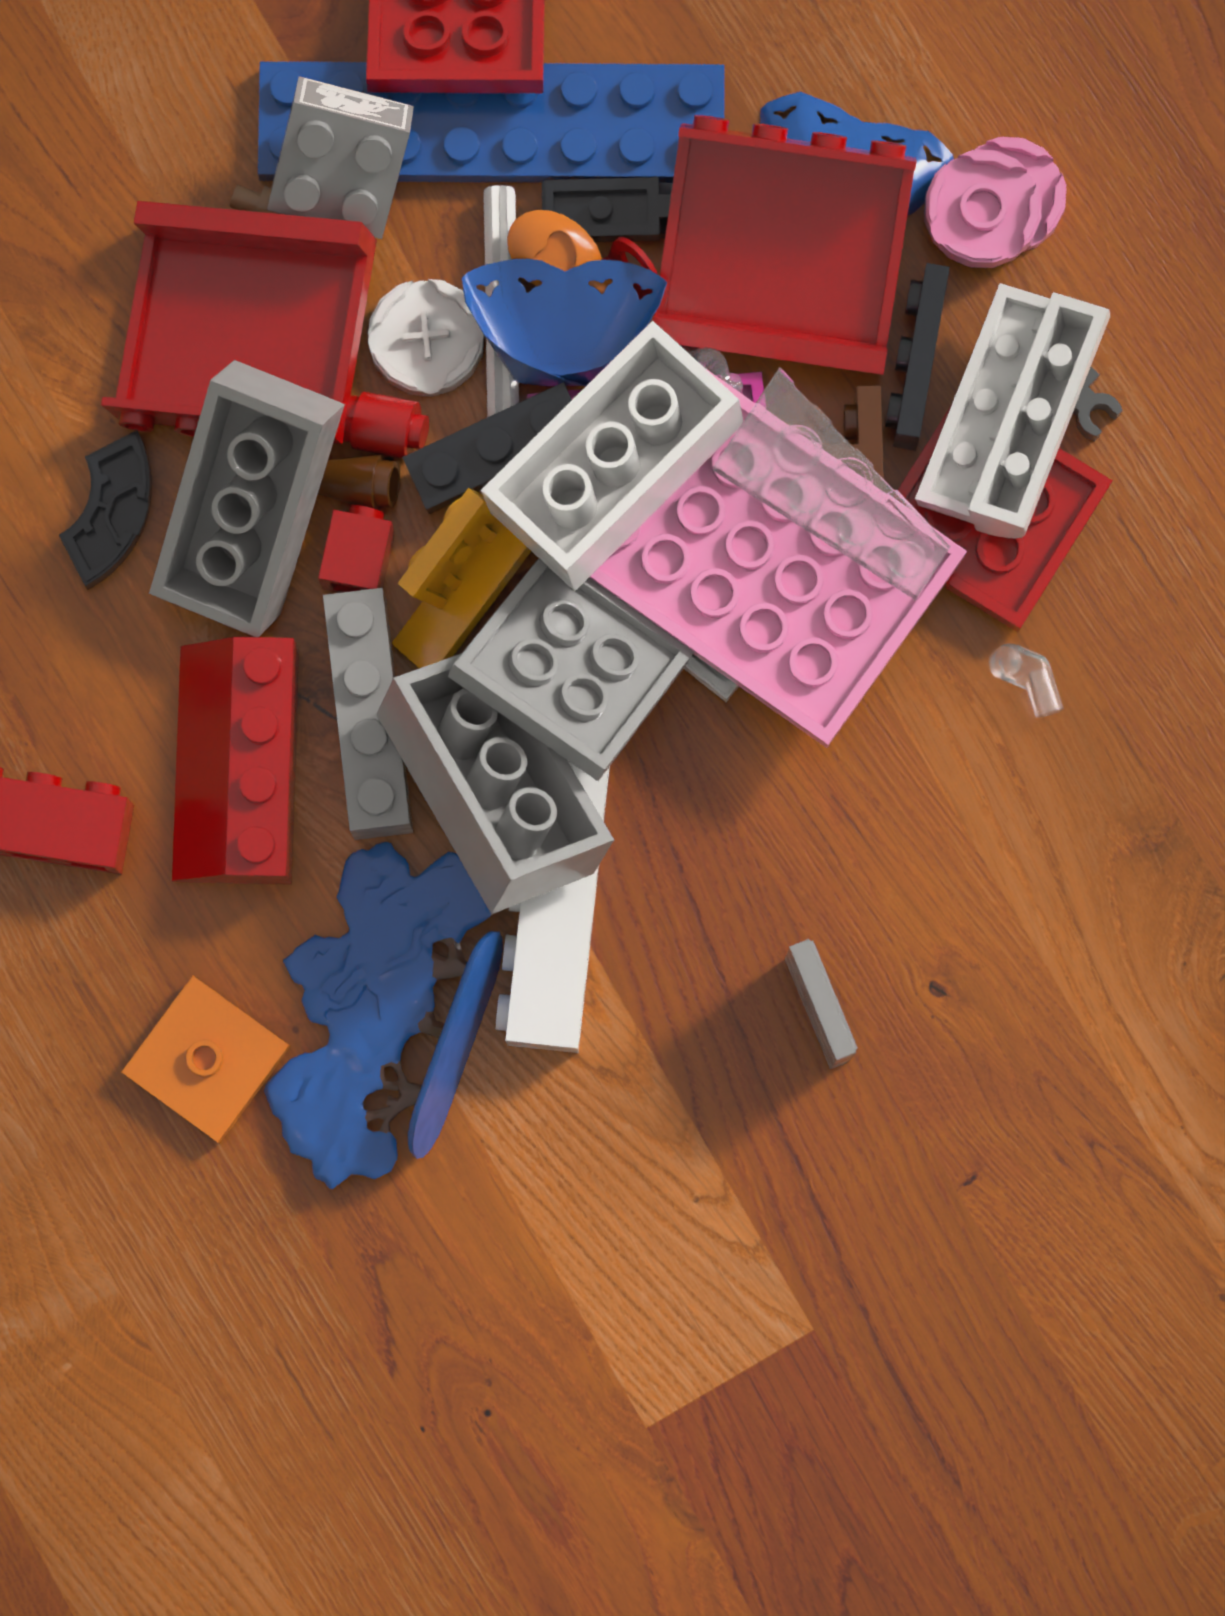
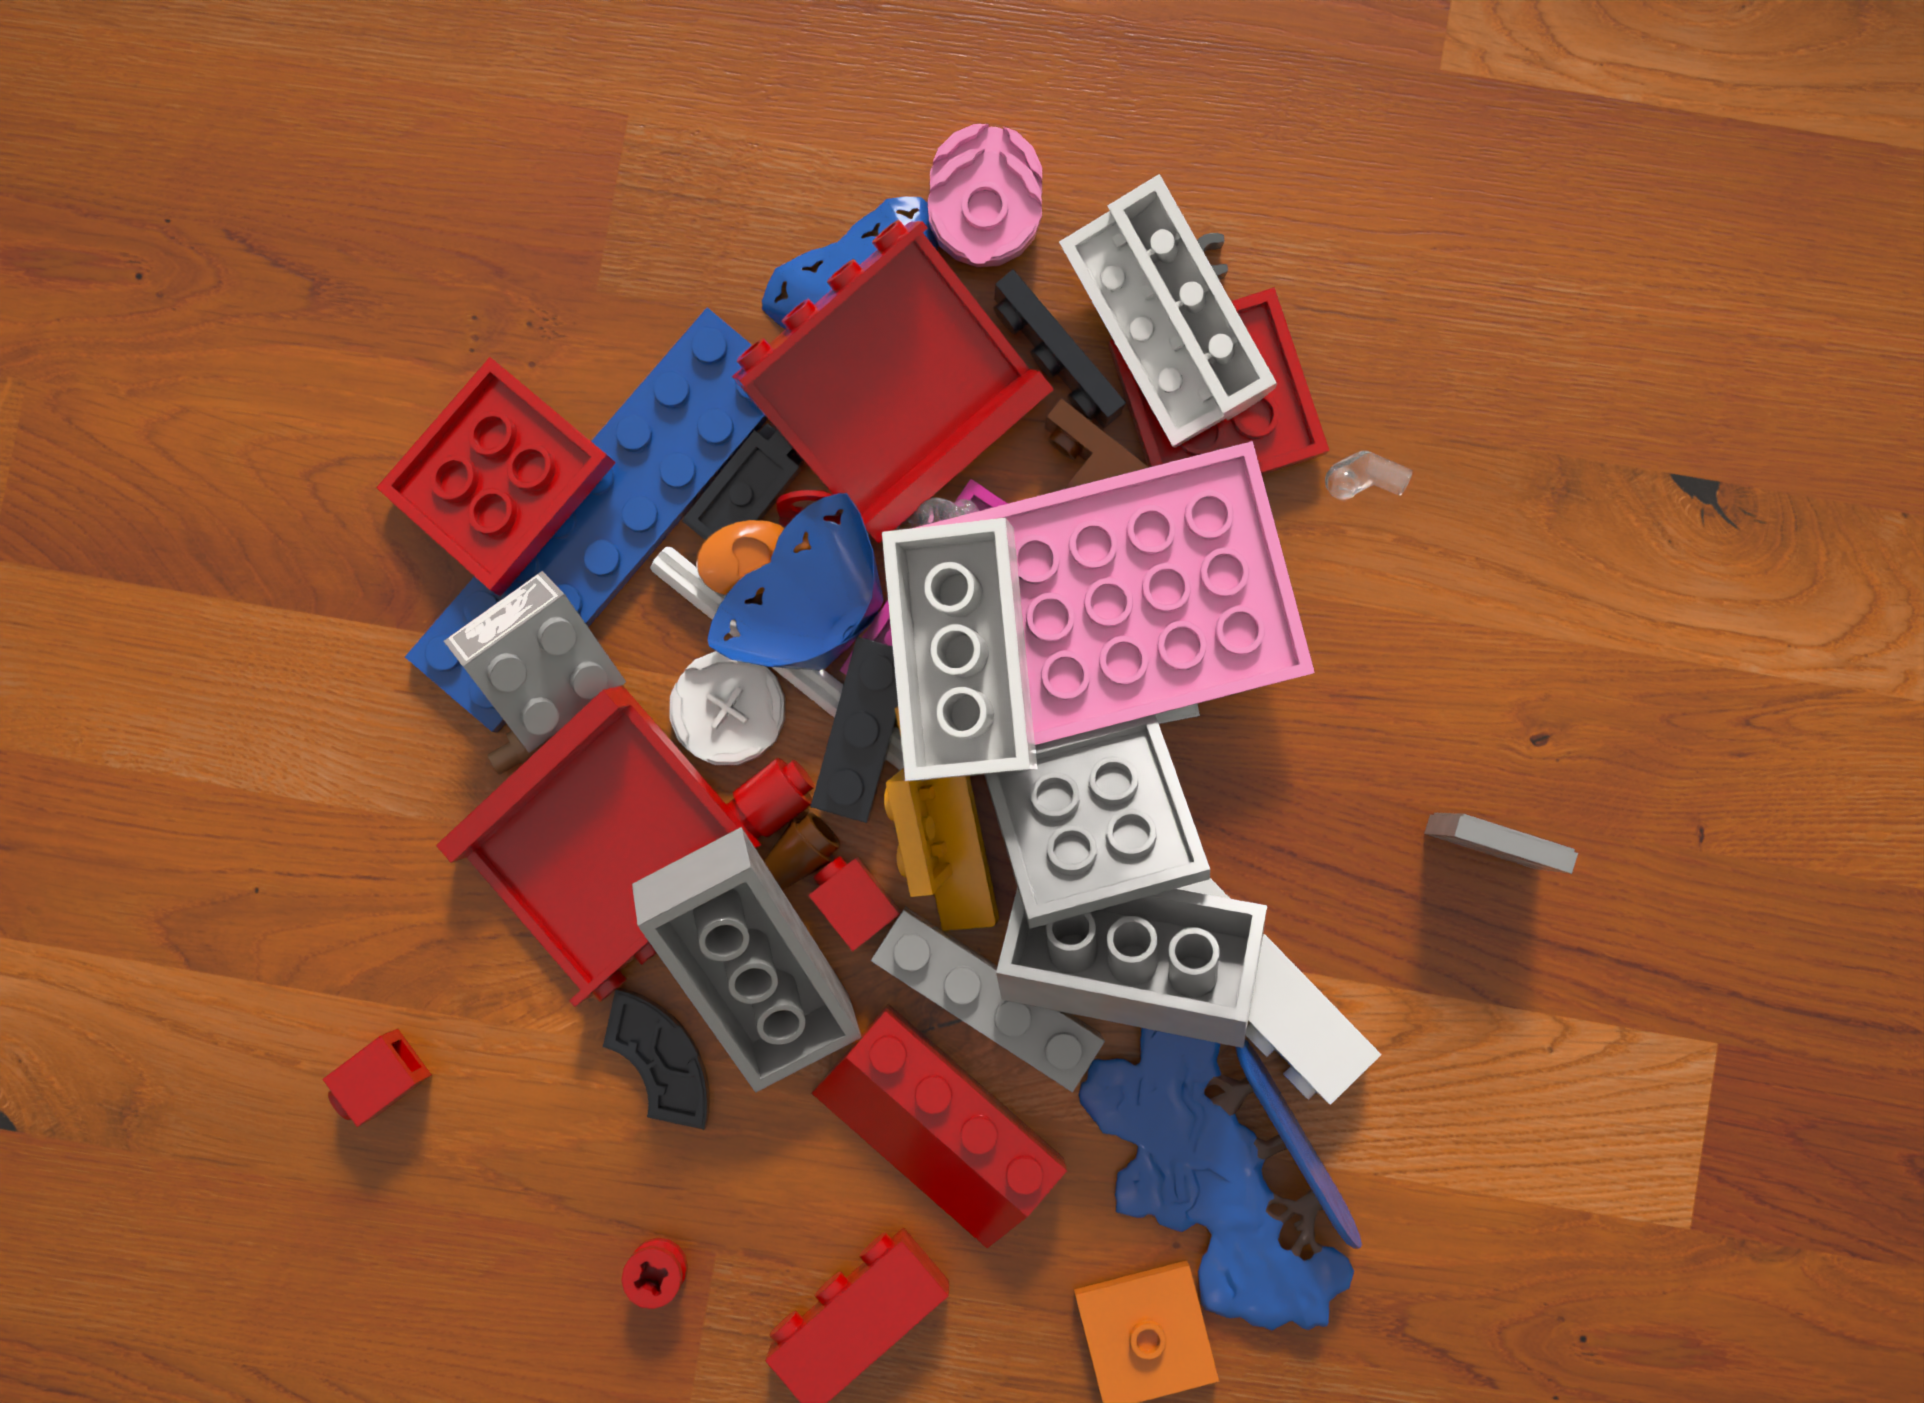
camera: 50 degrees left, 5 degrees up
clear wing [713,367,951,600] -> none

